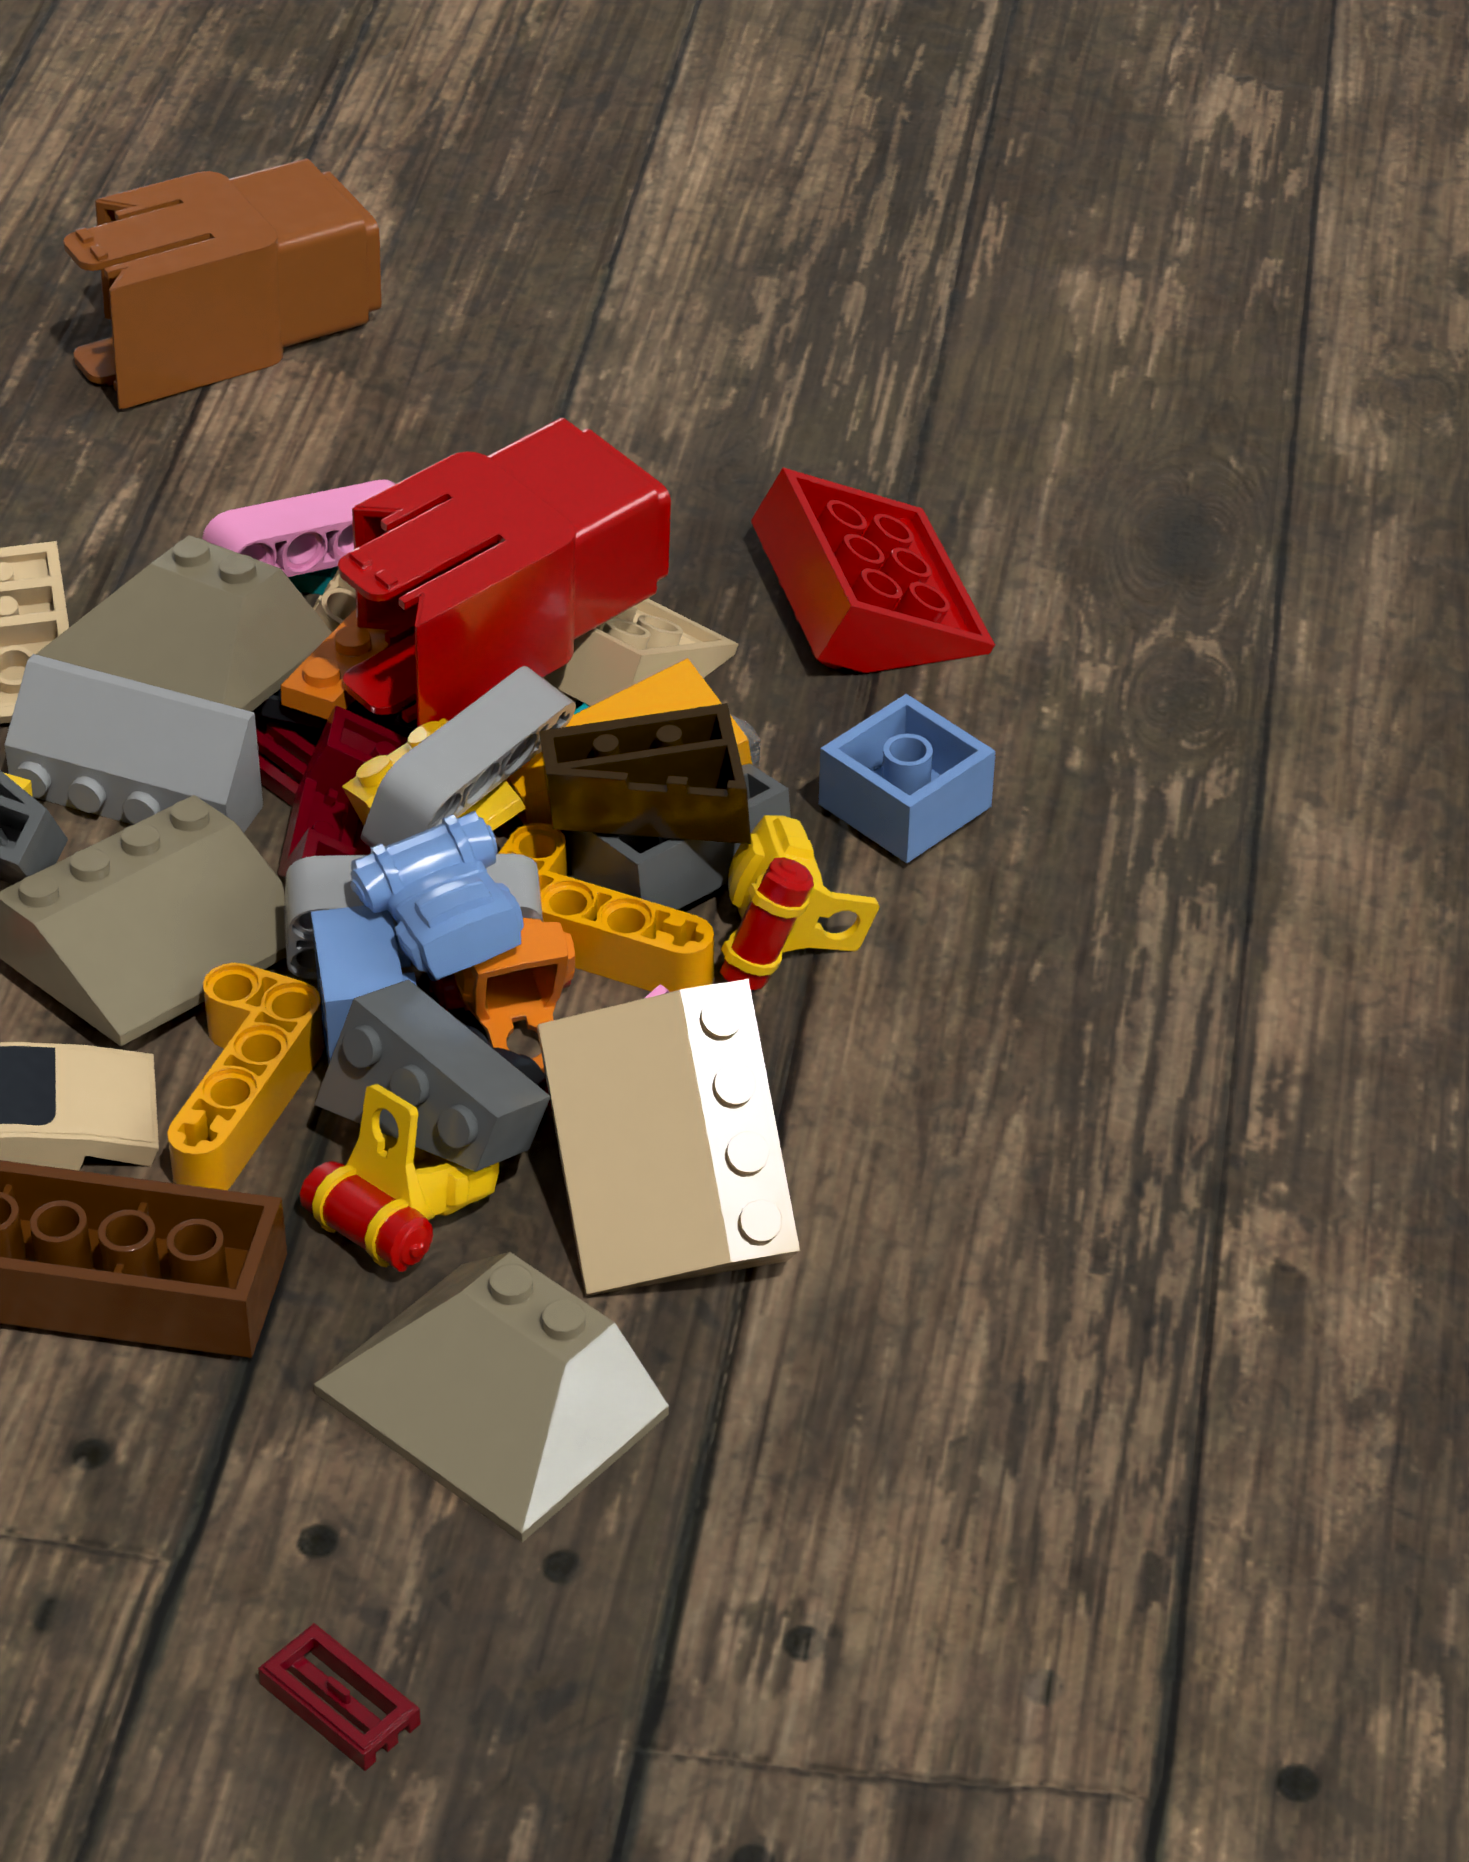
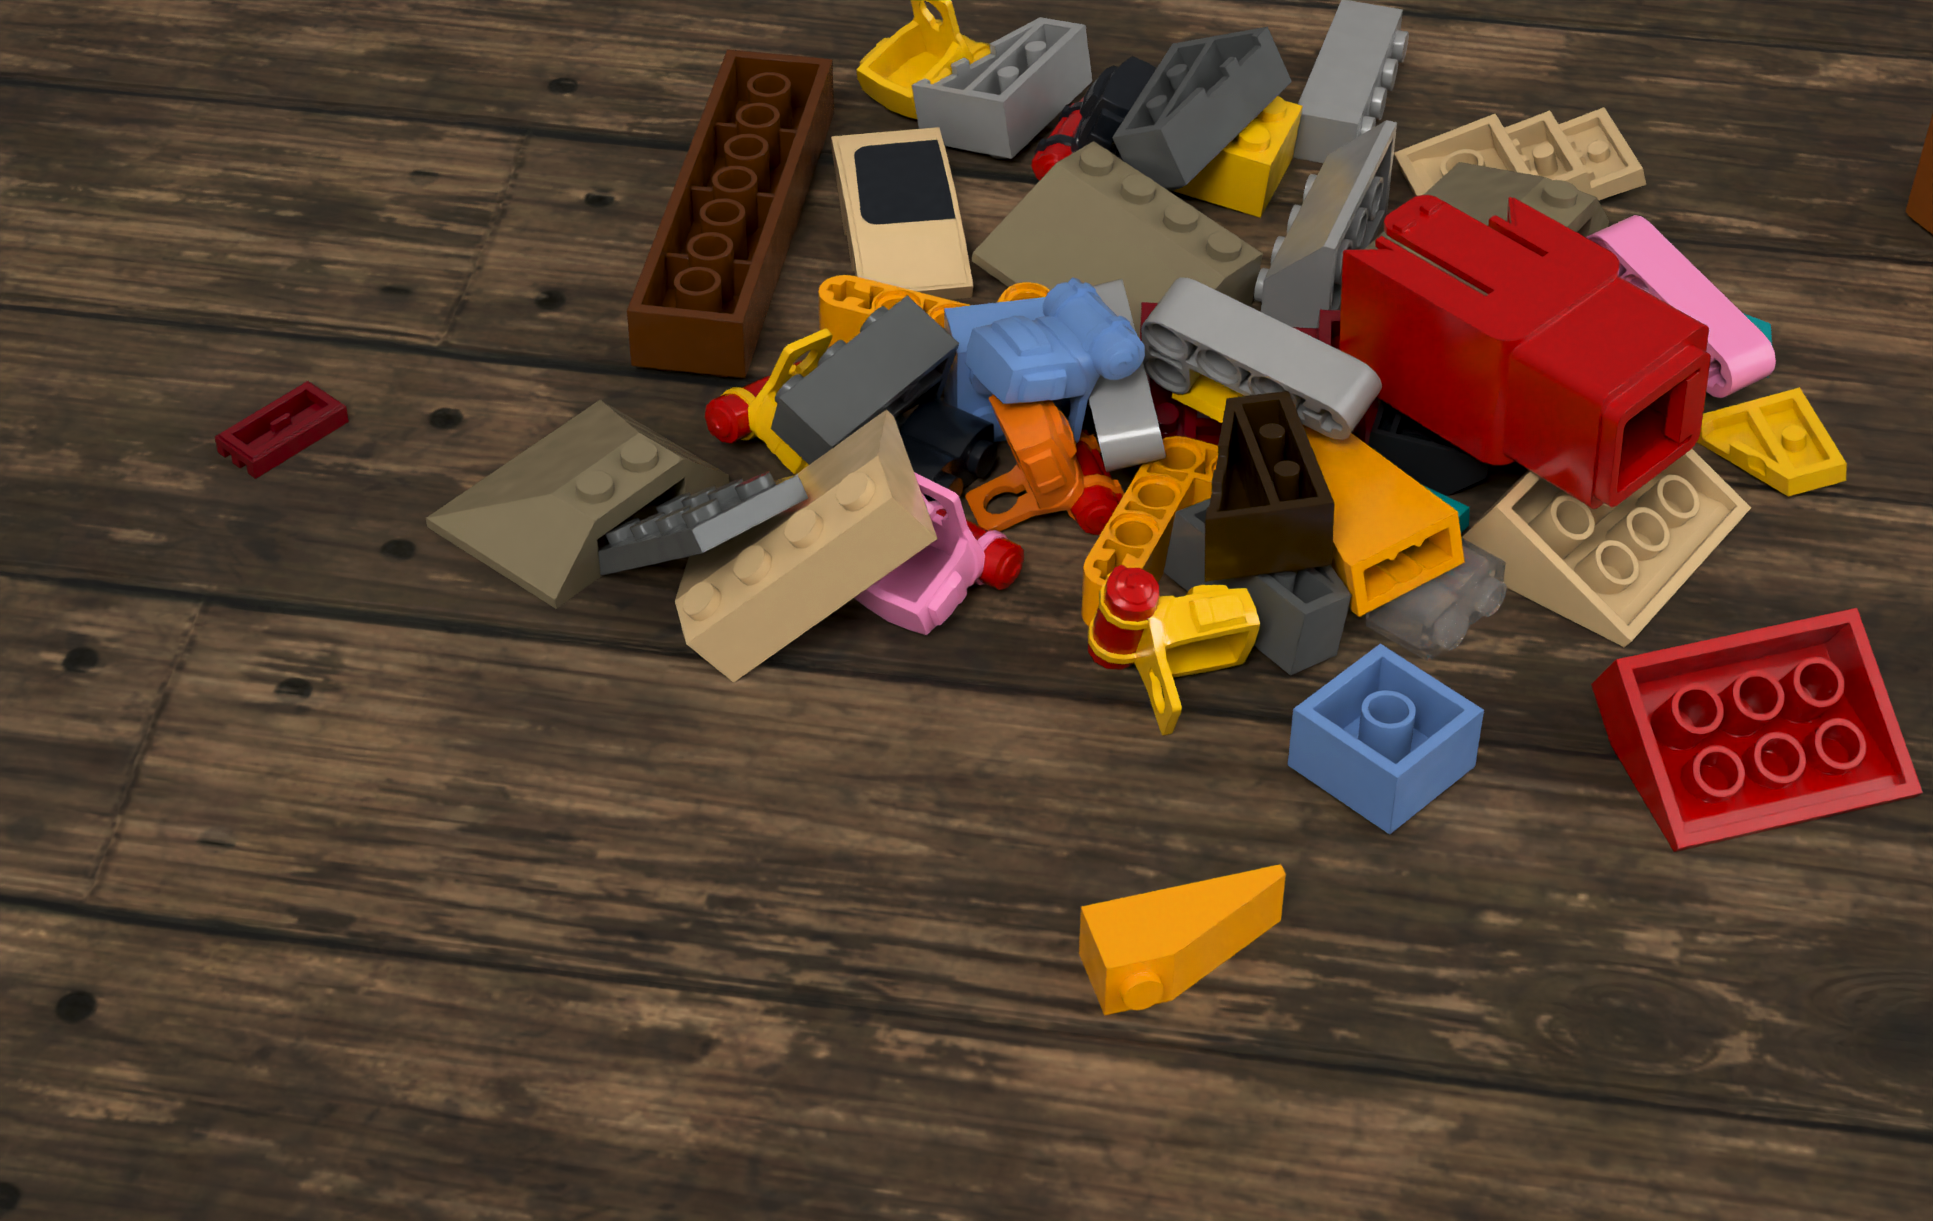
camera: 90 degrees right, 0 degrees up
none -> dark grey plate [598,471,809,576]
none -> light orange slope [1079,864,1286,1016]

